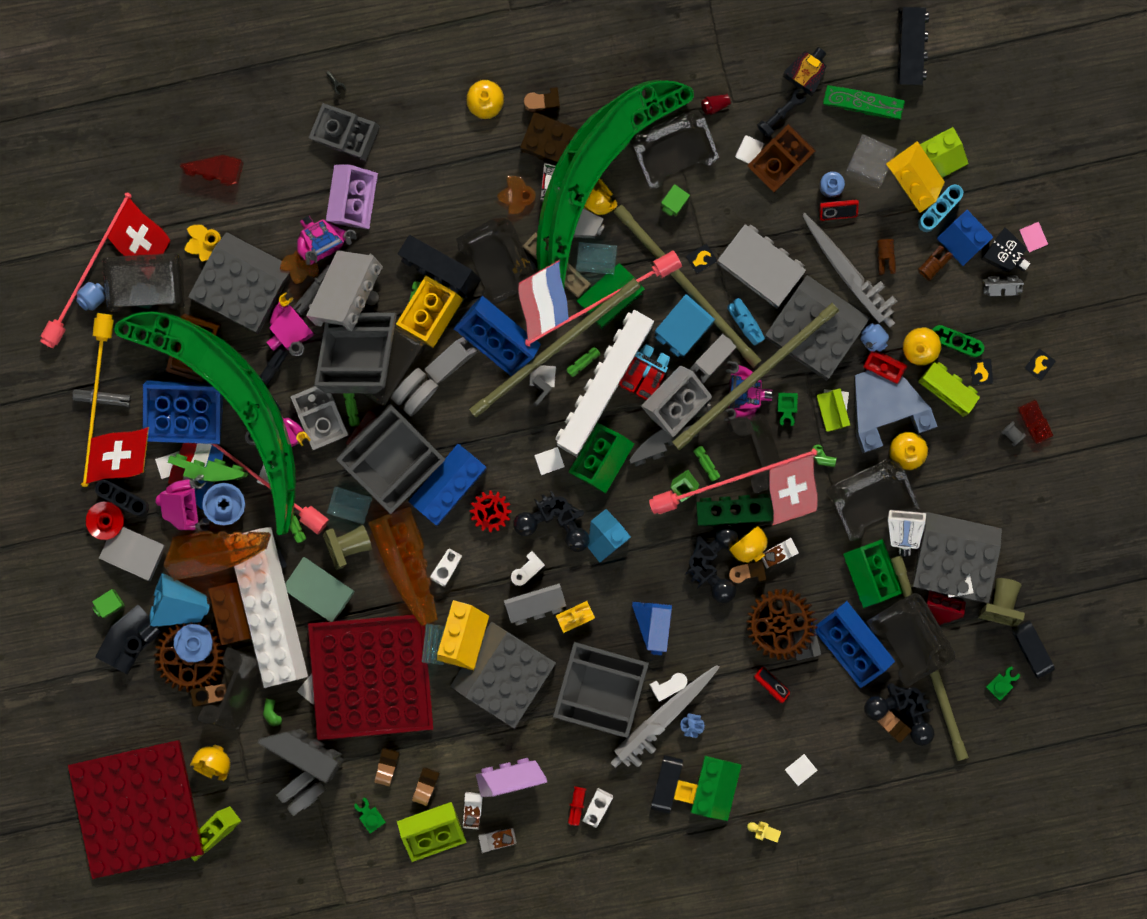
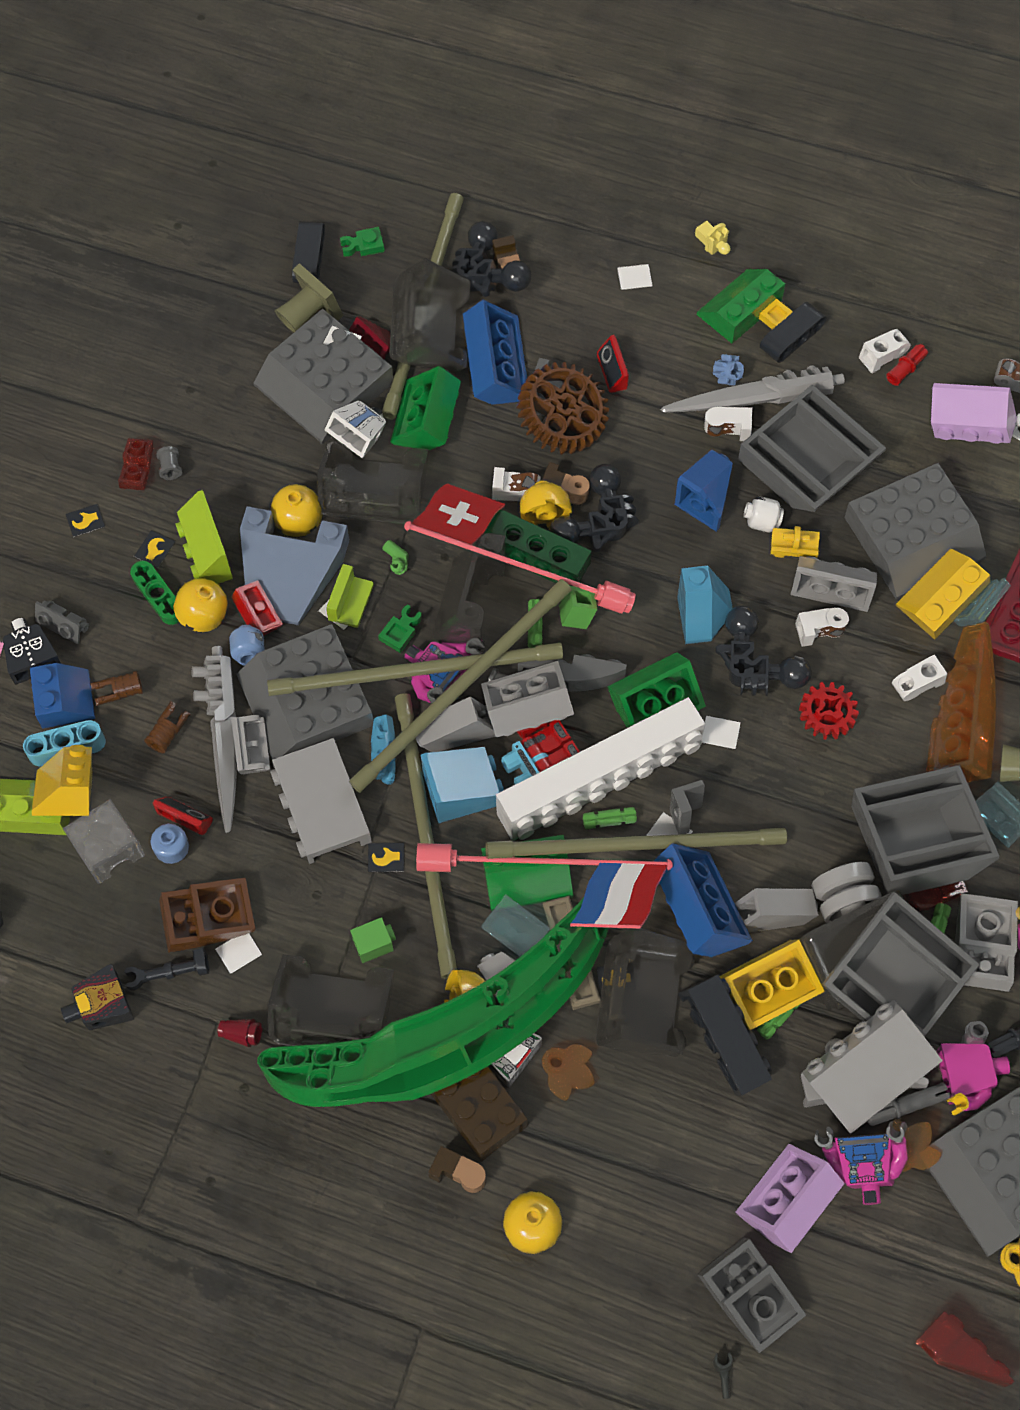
camera: 145 degrees left, 20 degrees down
blue slope [408,444,487,526] -> none
green slope [823,85,905,120] -> none
none -> light grey hinge [231,715,271,775]
none -> olive piece [349,579,572,793]
none -> white head [744,496,784,533]

